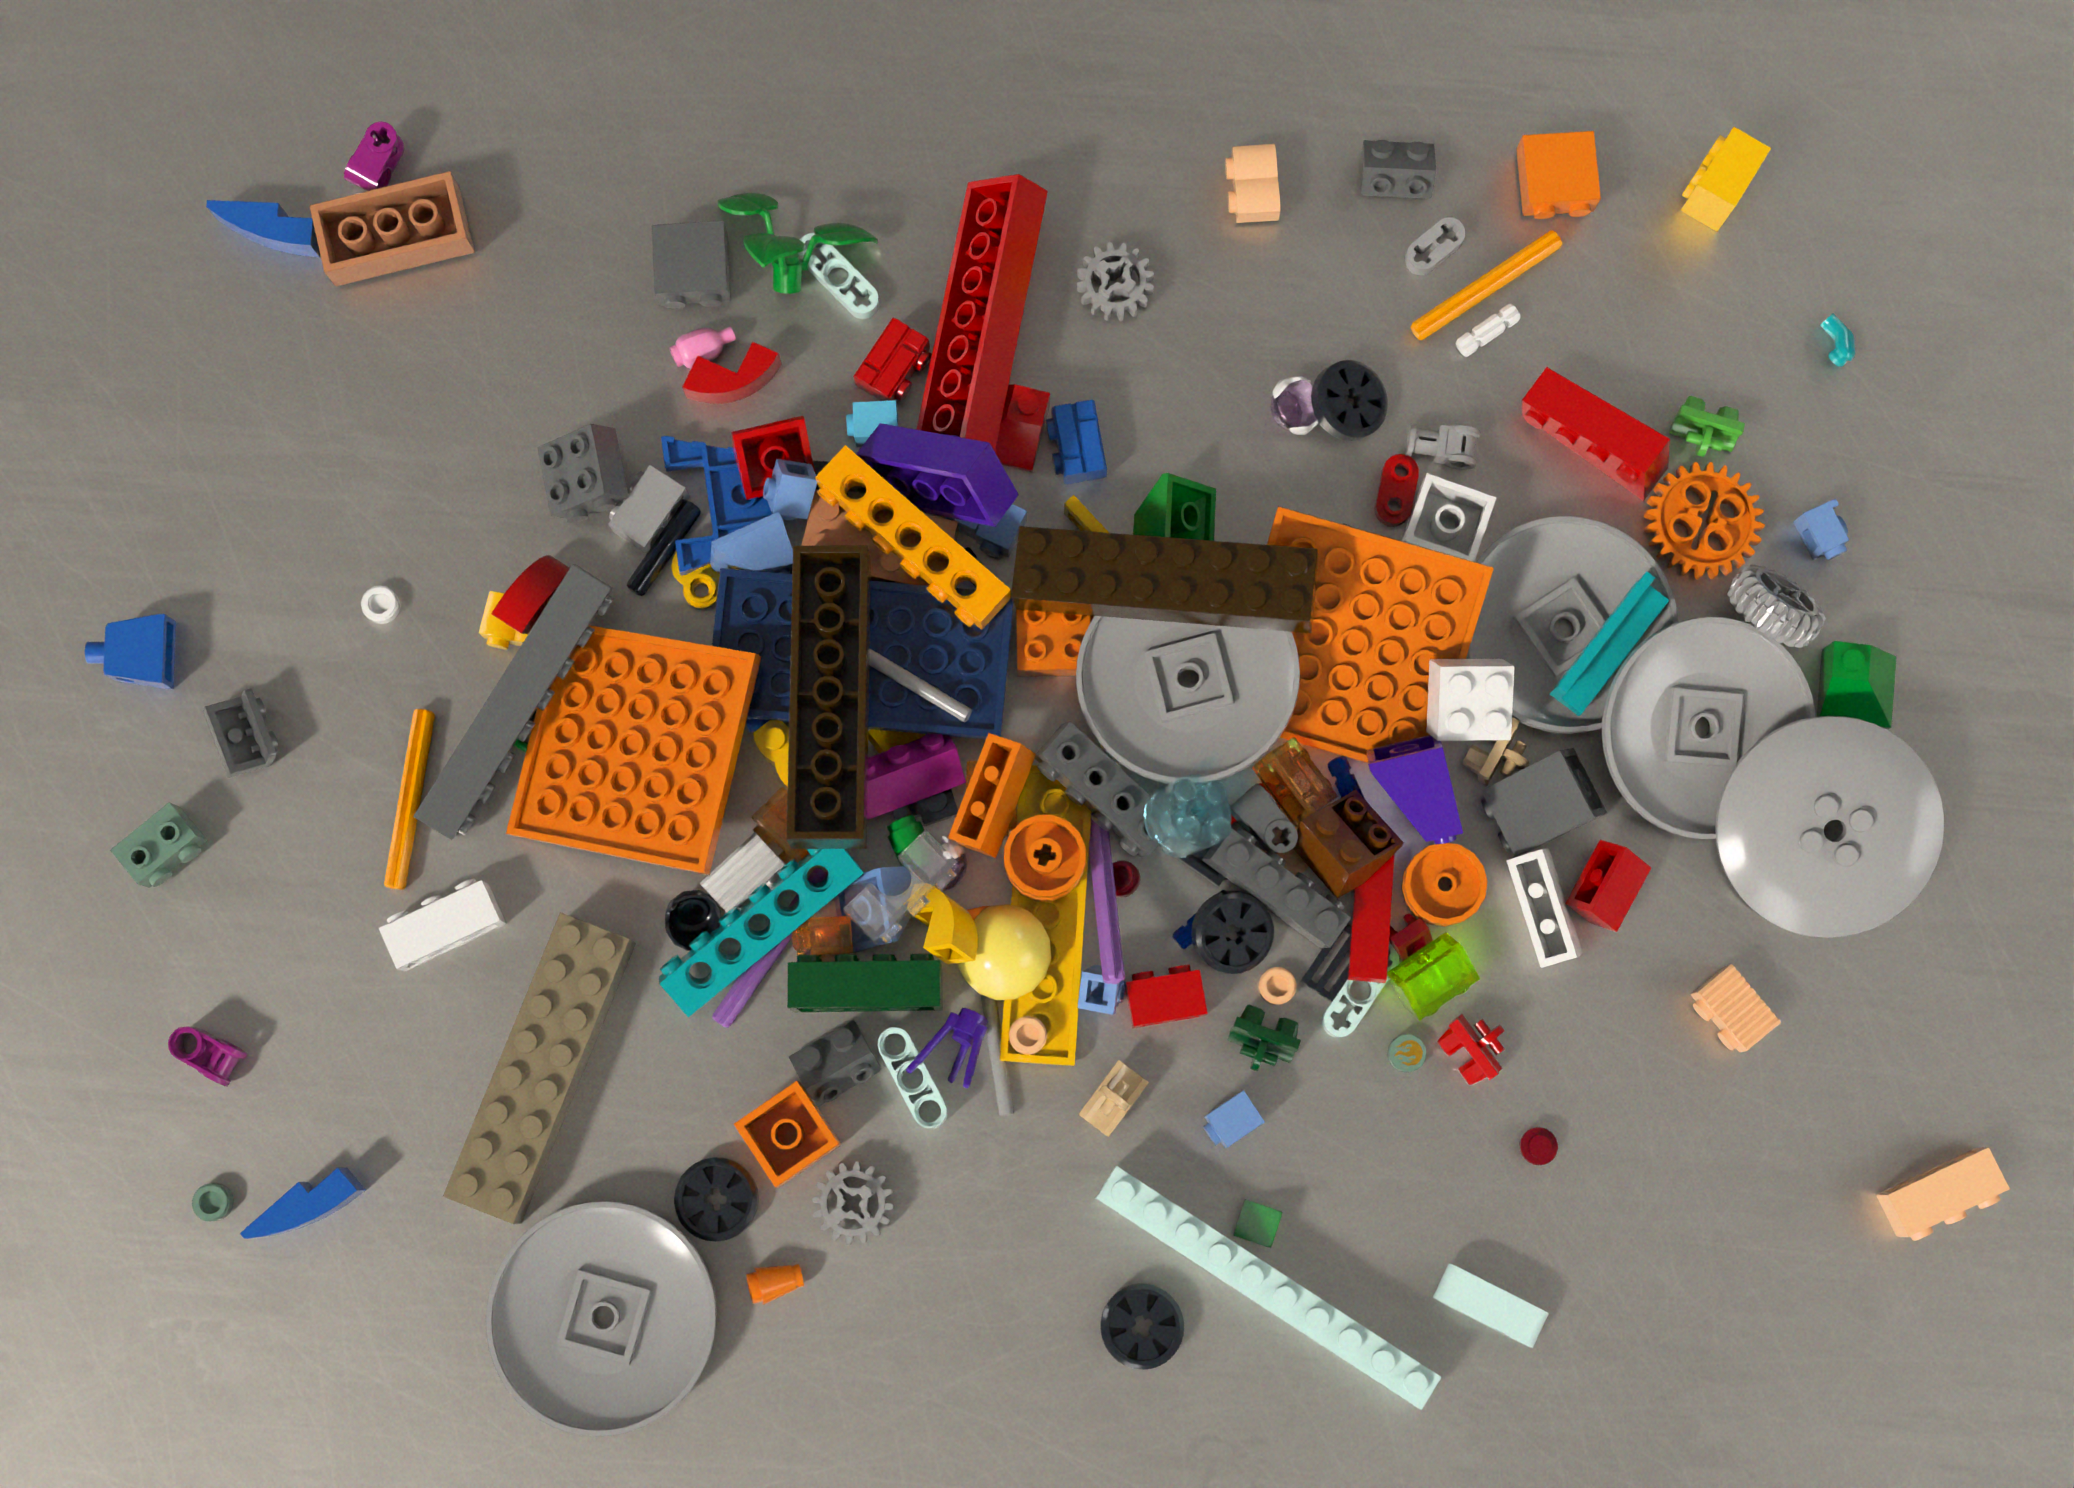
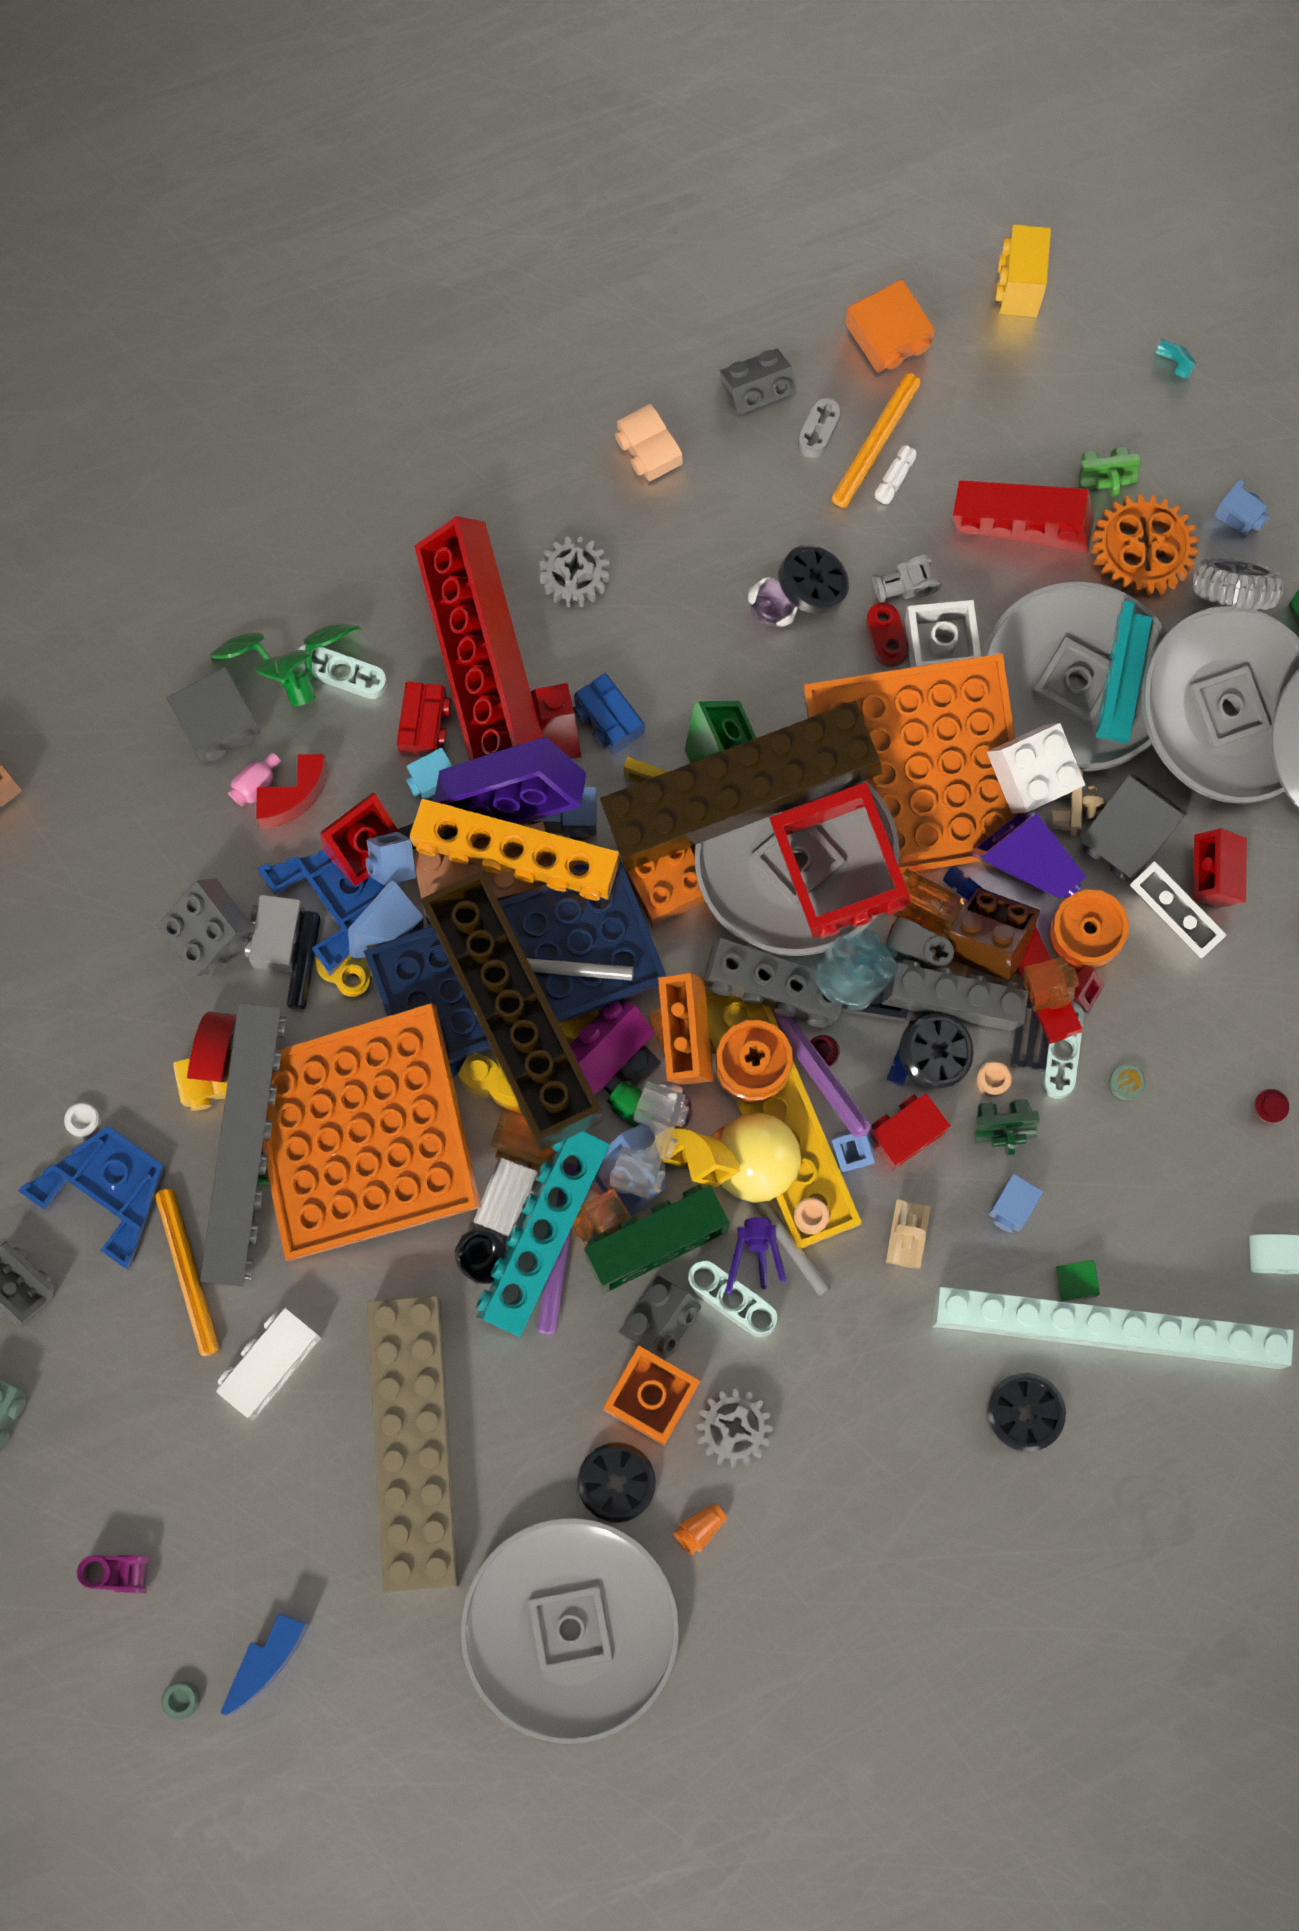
camera: 25 degrees left, 5 degrees down
clear neon green brick [1387,932,1480,1021] -> none
red hips [1437,1014,1505,1085] -> none
none -> blue wing [18,1126,165,1270]
none -> red window [769,782,910,939]
none -> clear orange brick [1023,956,1079,1011]

